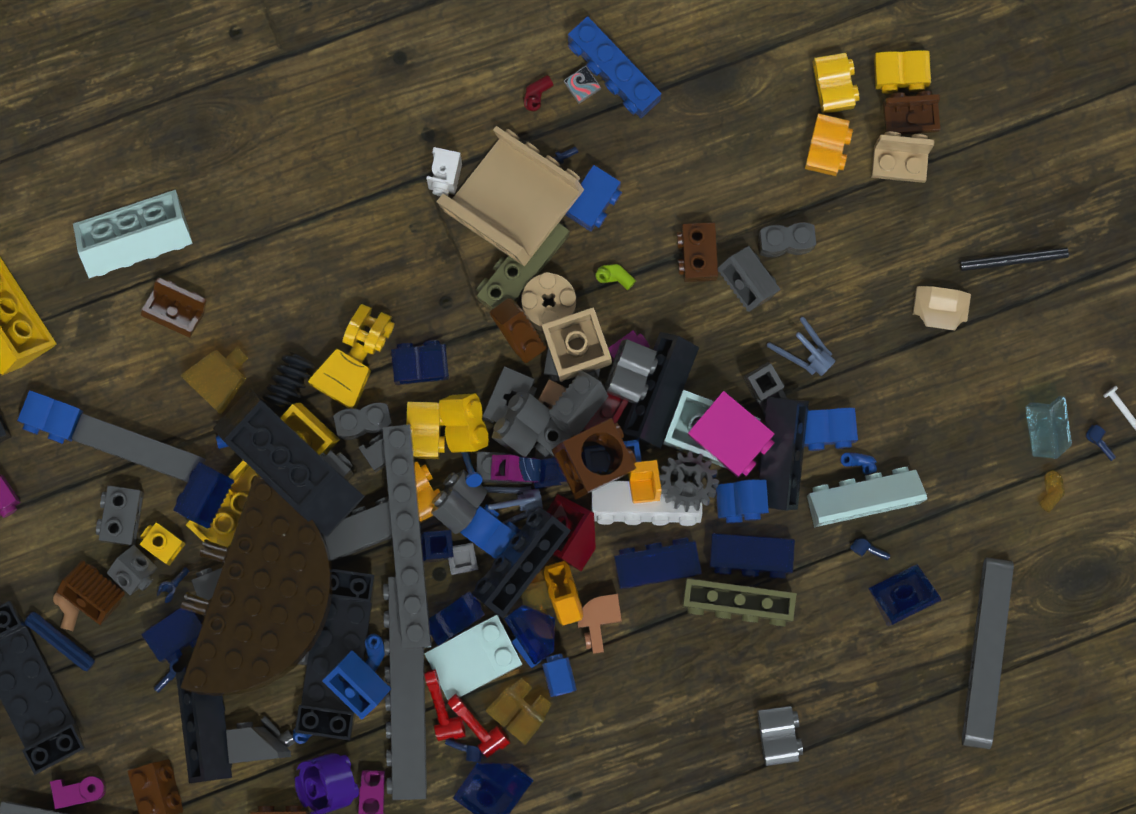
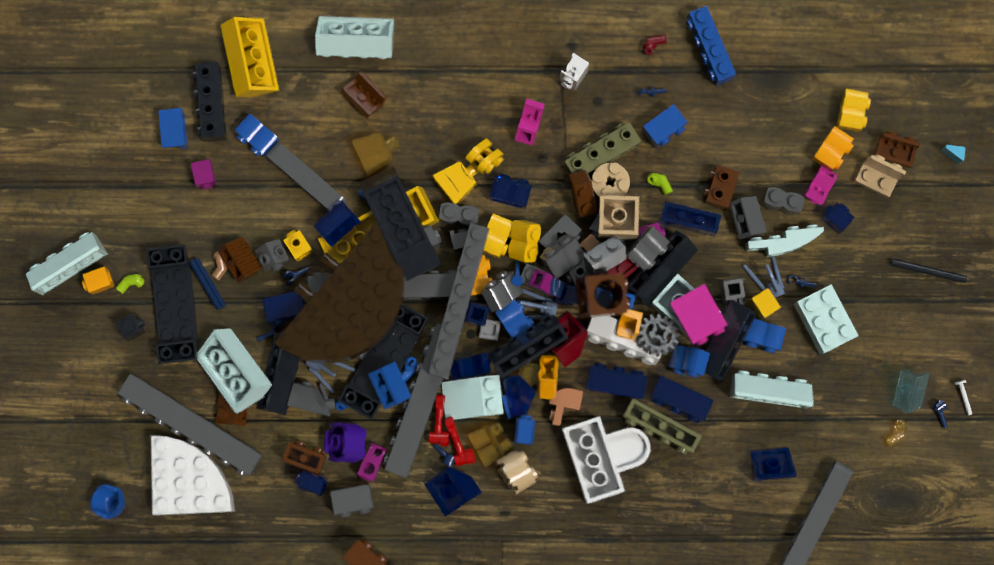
camera: 20 degrees right, 0 degrees up
magenta leg [50,776,106,809] -> none
dark grey brick [96,486,144,546] -> none
black piece [262,352,316,411] -> none
tan panel [437,126,584,266] -> none
tile [564,66,601,104] -> none
dark grey brick [757,706,803,766] -> none
blue arm [841,453,877,475] -> none
dark blue hand [850,539,890,560] -> none
yellow brick [874,51,931,94] -> none
tan slope [913,286,971,331] -> none
none -> light aqua slope [198,329,272,413]
none -> sand blue plant [305,361,356,393]
none -> tan brick [495,450,538,495]
none -> dark pink brick [515,99,545,146]
none -> white brick [562,417,650,504]
none -> clear blue brick [659,201,721,237]
none -> light aqua slope [745,225,824,257]
none -> yellow panel [746,289,781,320]
none -> dark blue hand [787,275,817,288]
none -> light aqua brick [793,285,858,355]
none -> dark pink brick [804,165,838,205]
none -> clear blue brick [822,203,855,234]
none -> medium azure slope [941,145,965,164]

